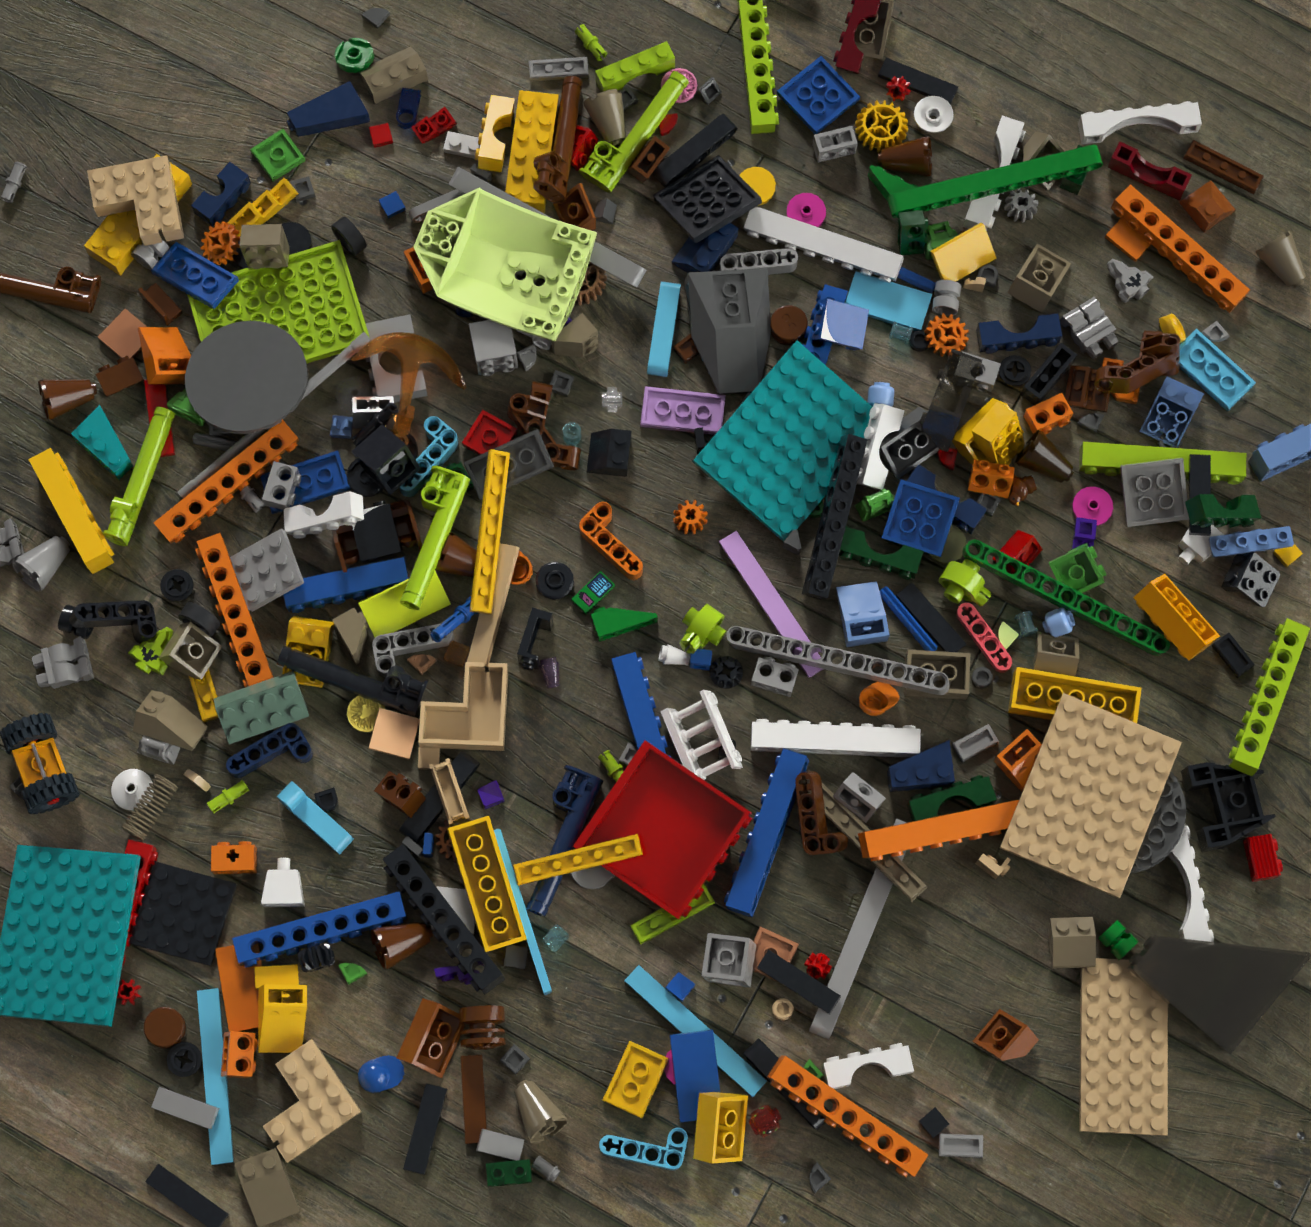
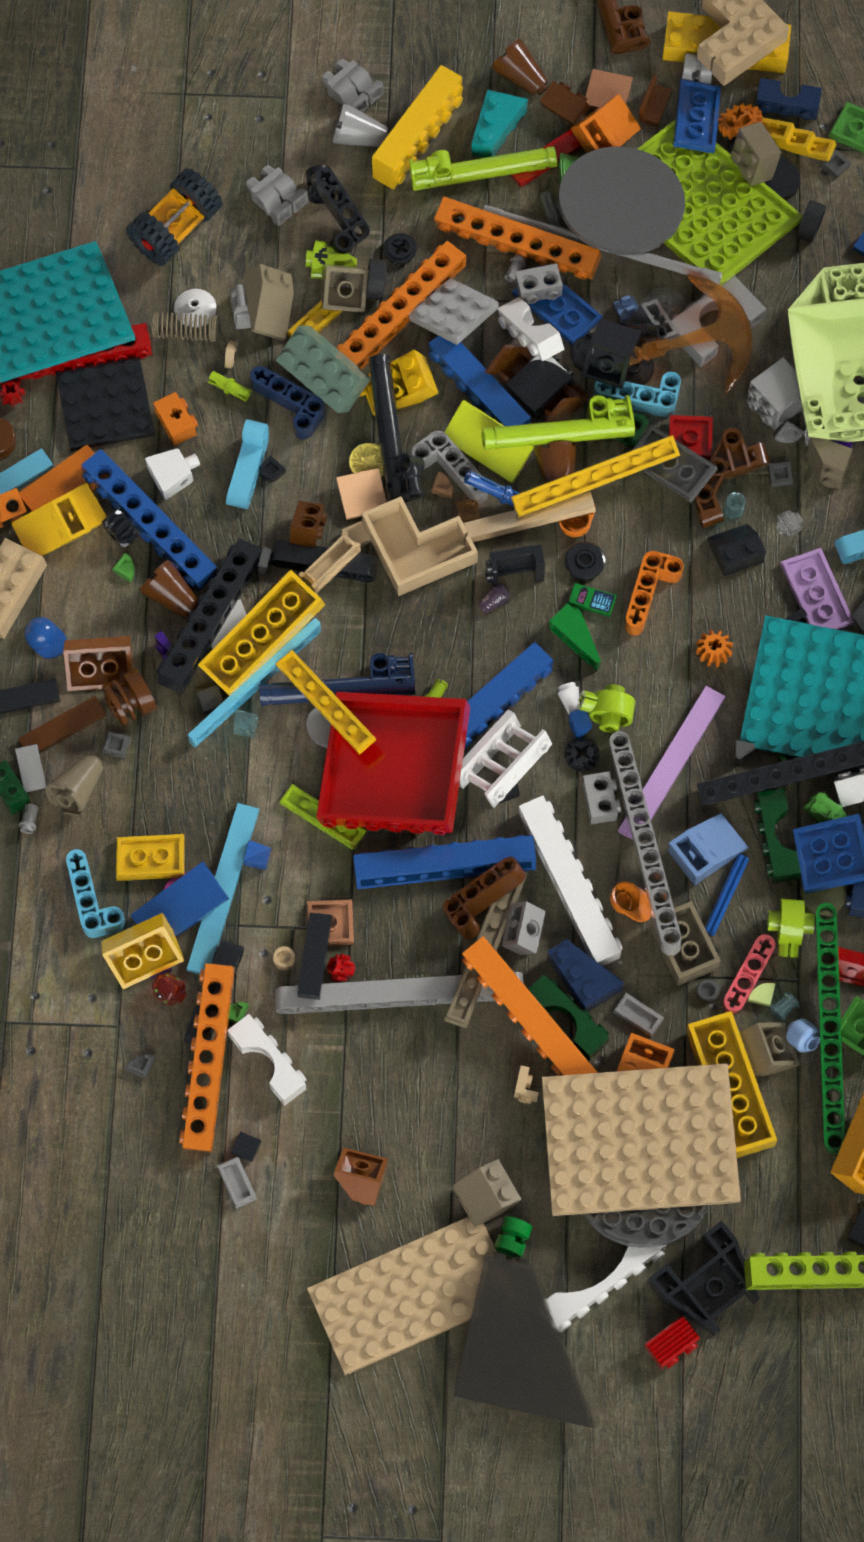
camera: 65 degrees right, 5 degrees down
dark tan slope [332,608,369,665] -> none
blue tile [423,833,434,858] -> none
dark purple slope [478,780,505,809] -> none
light grey brick [702,933,756,988] -> none
black tile [896,582,966,652] -> none

